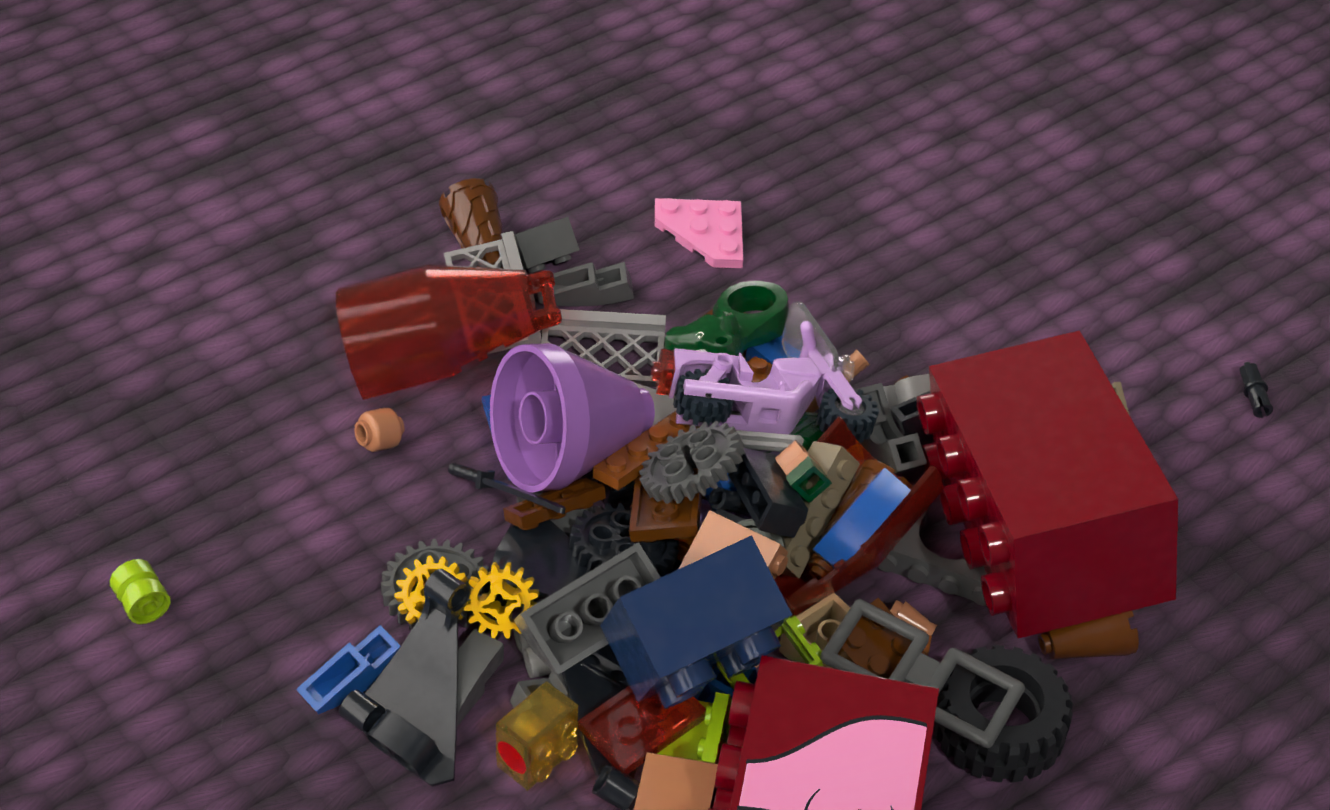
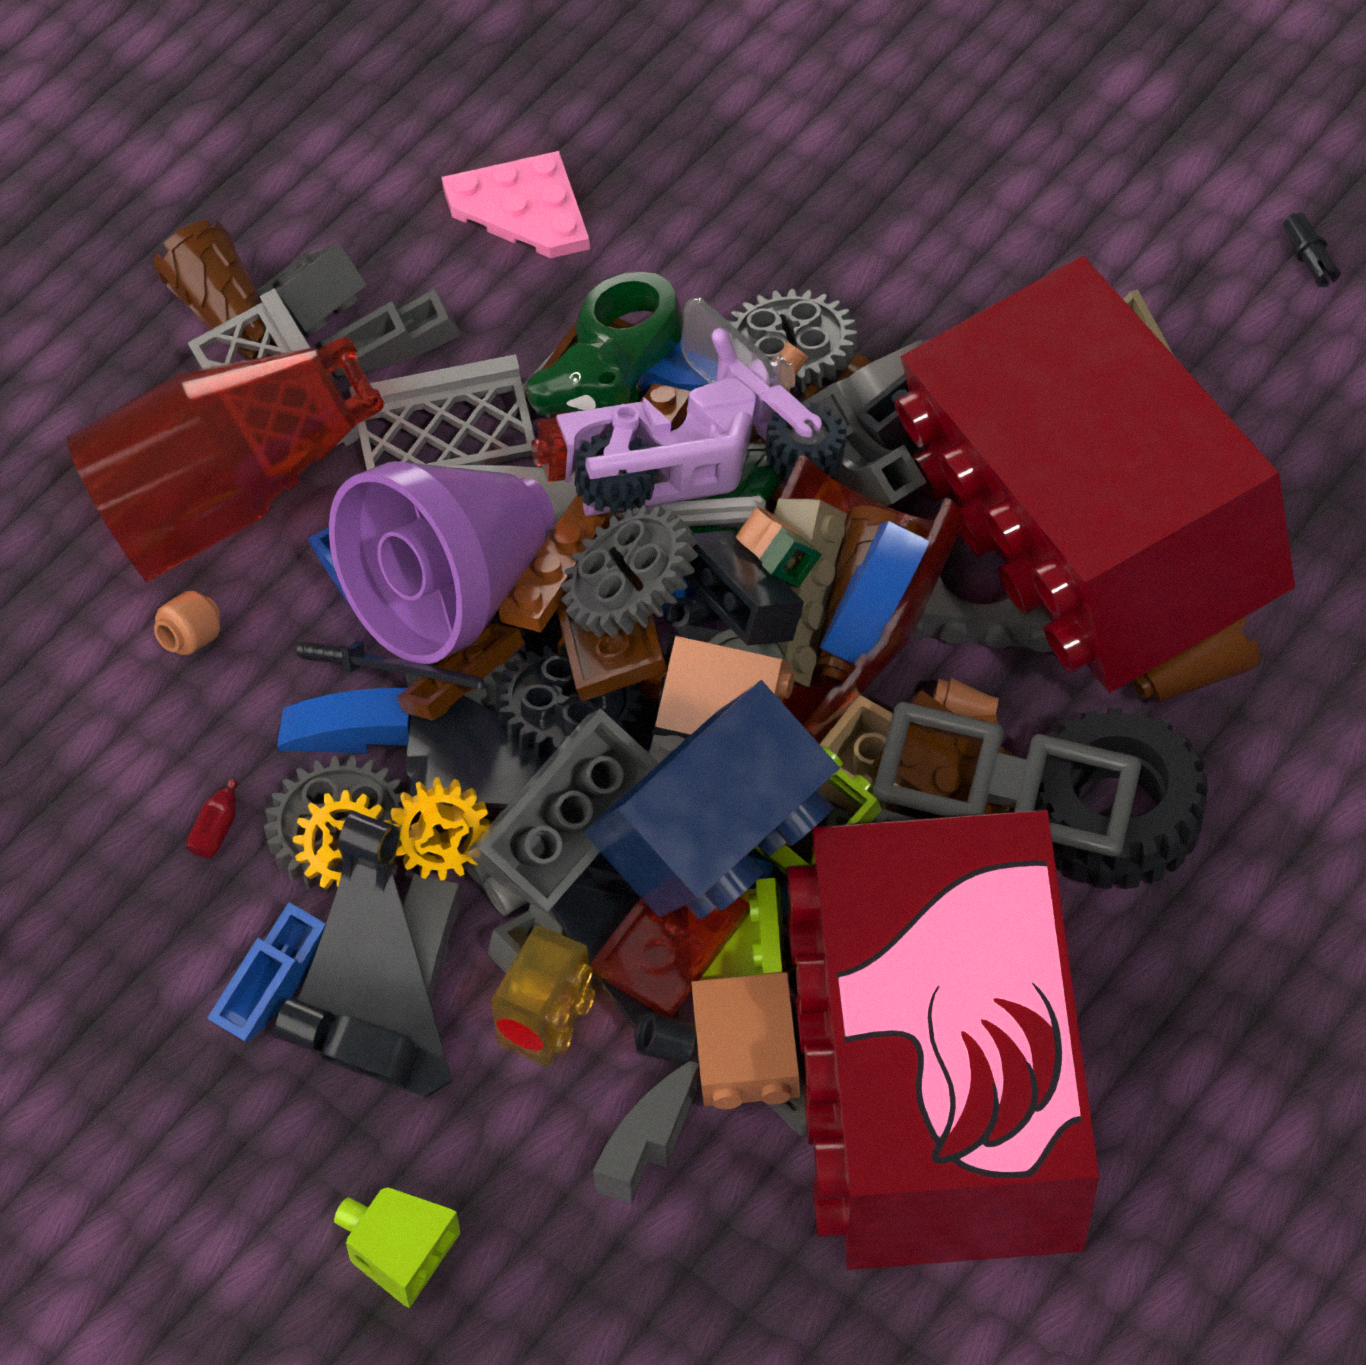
camera: 10 degrees left, 10 degrees up
none -> dark red piece [186,779,238,858]
none -> blue slope [277,688,411,754]
none -> dark grey gear [724,289,858,393]

